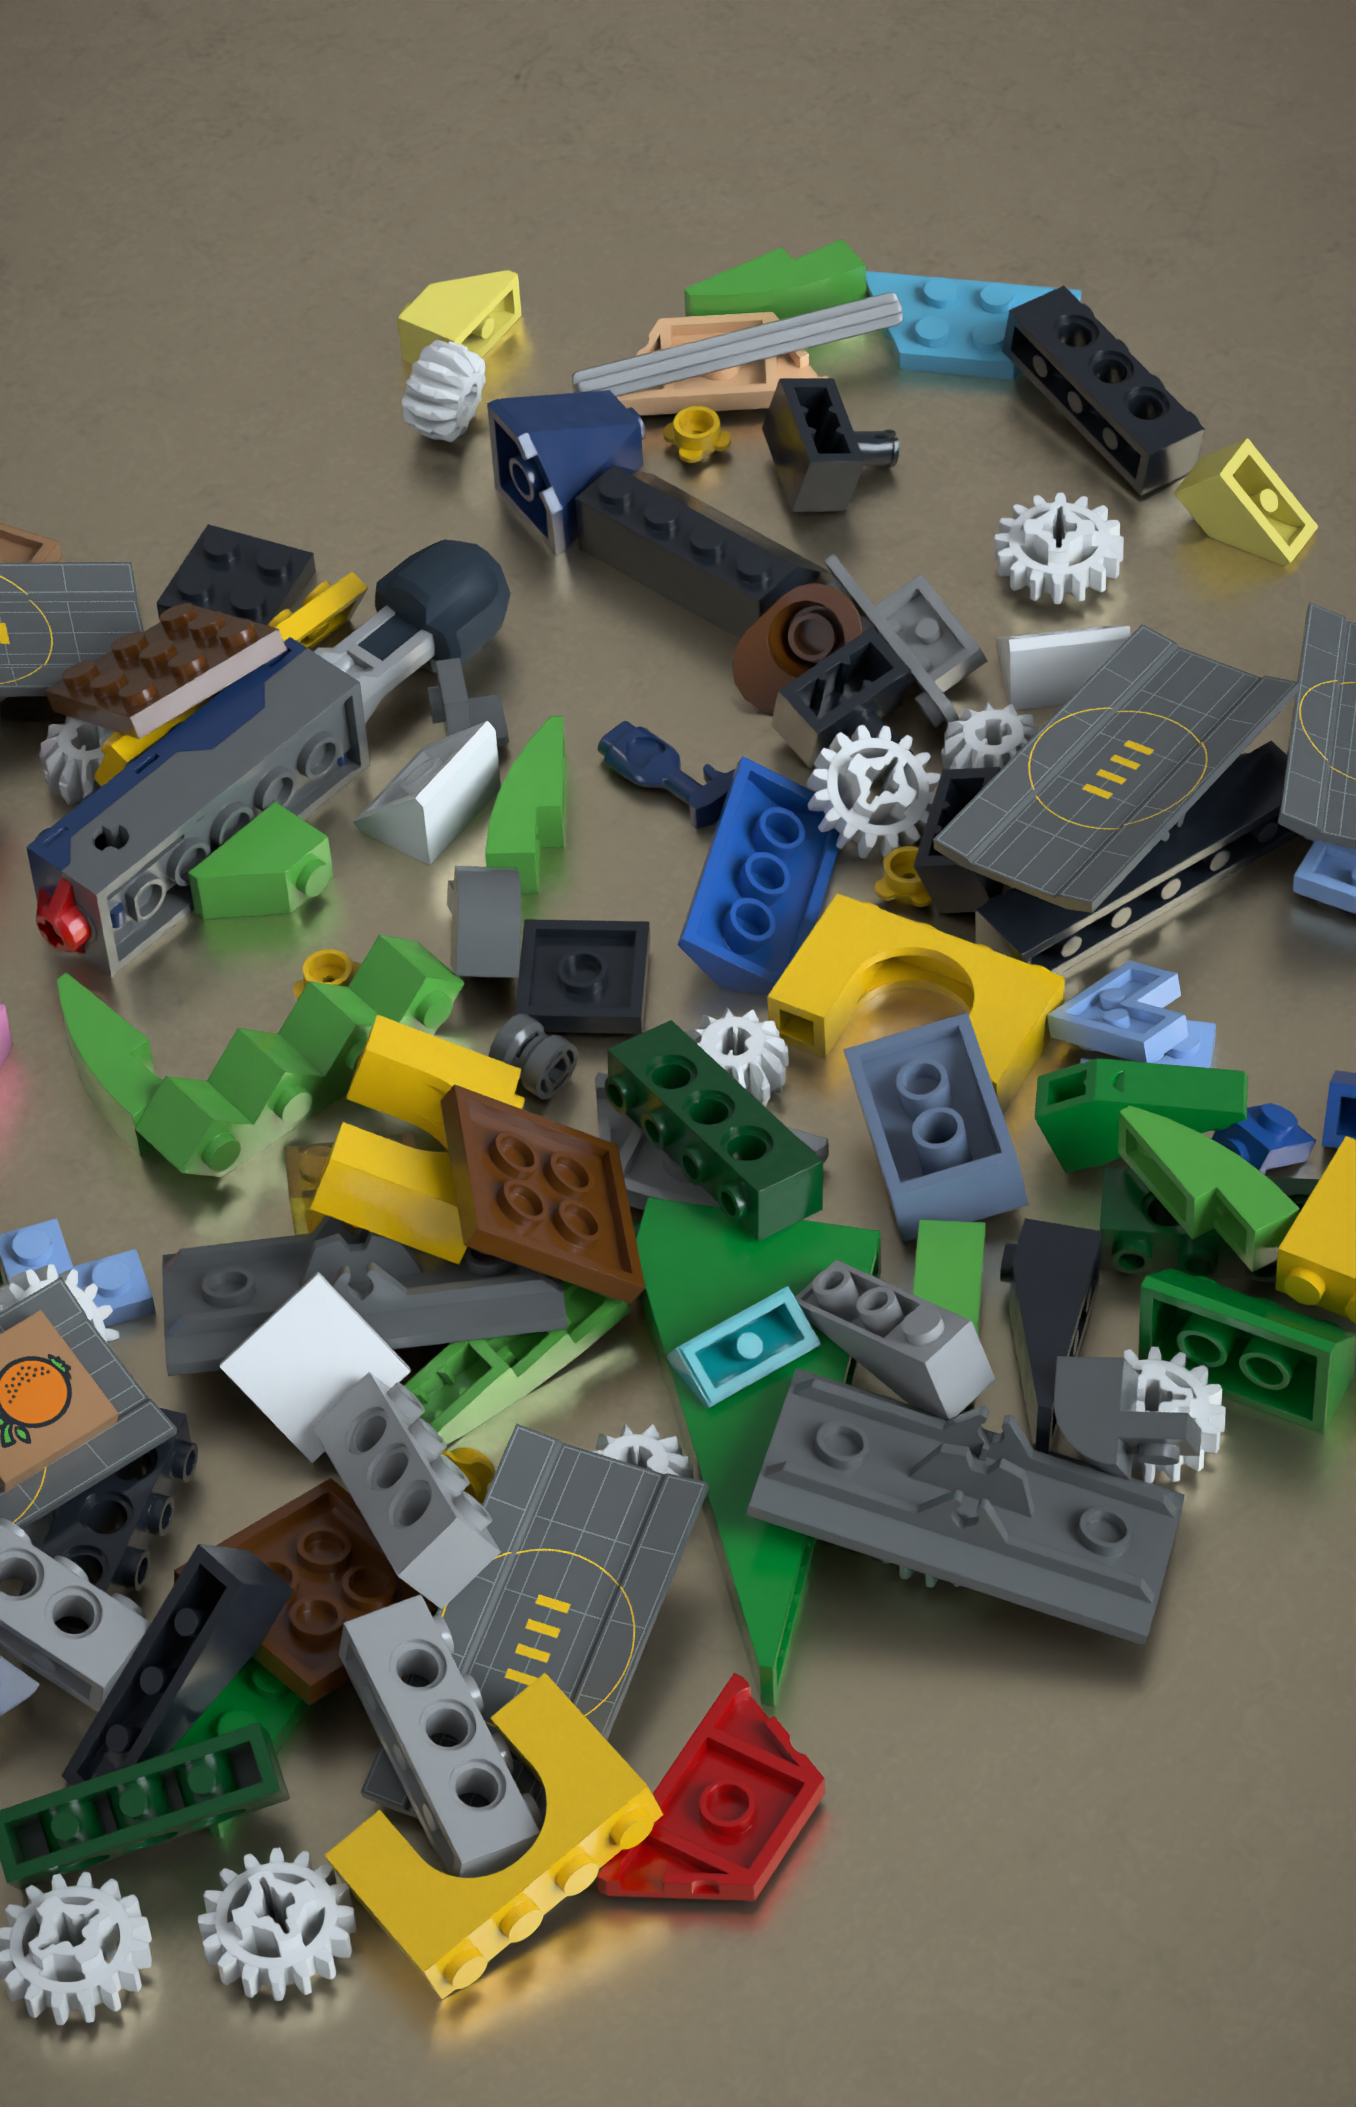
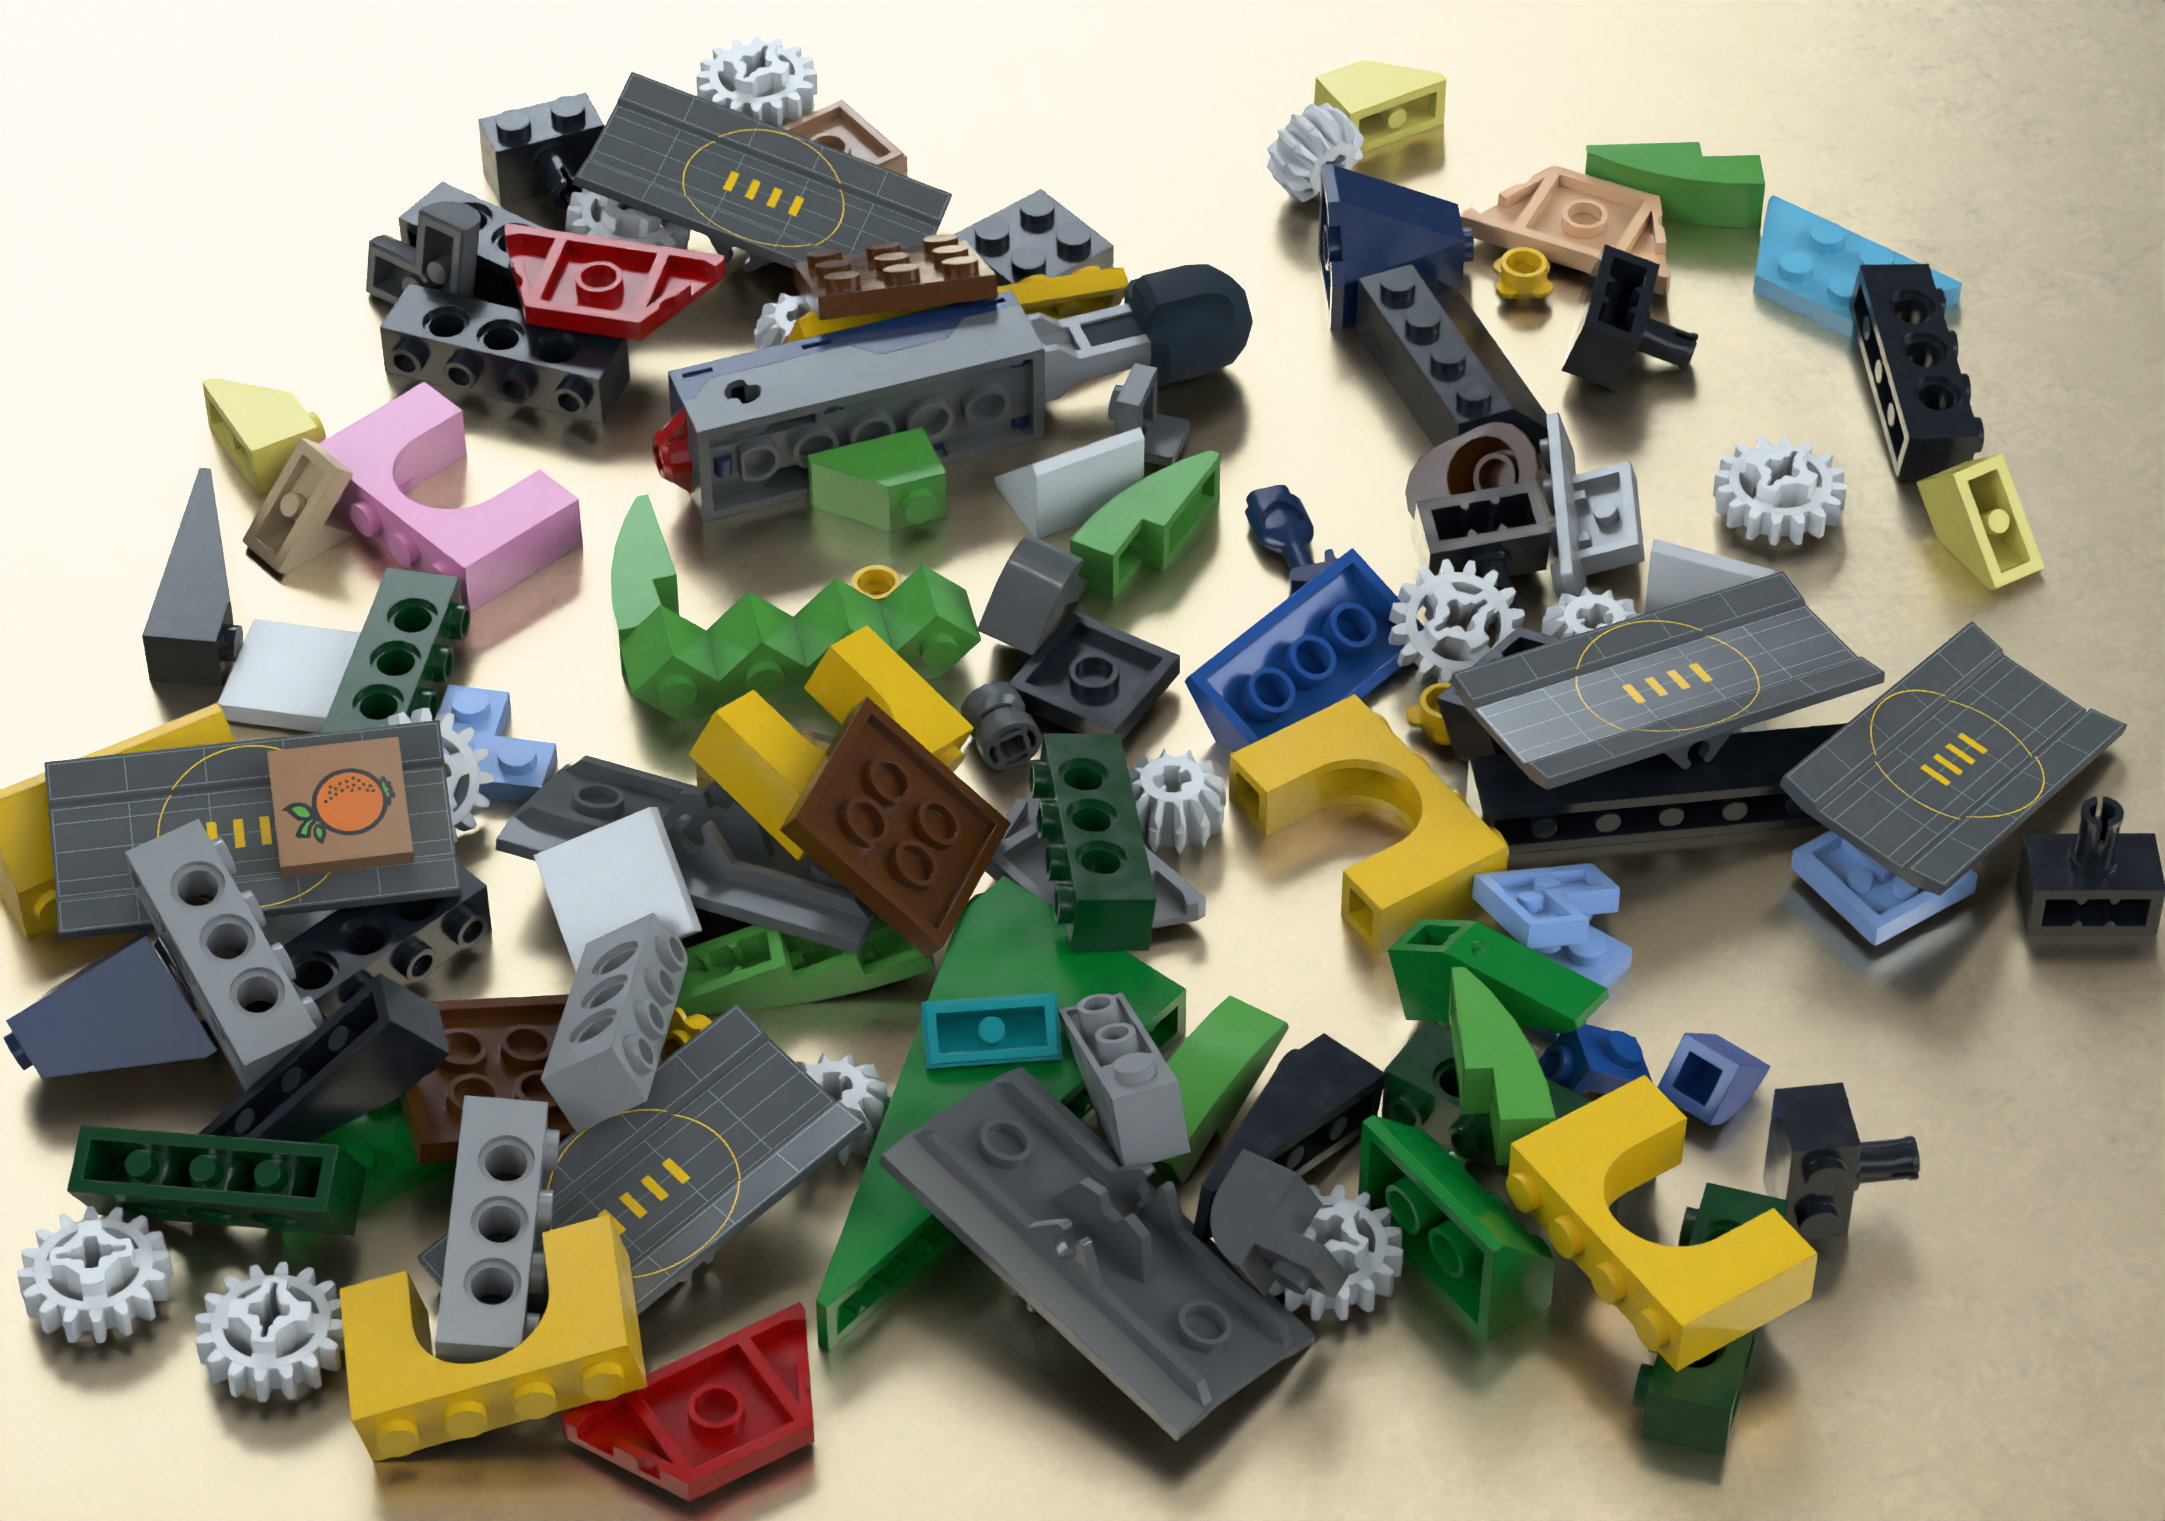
camera: 25 degrees right, 5 degrees down
light grey axle [572,292,903,397] -> none
sand blue slope [844,1012,1029,1243] -> none

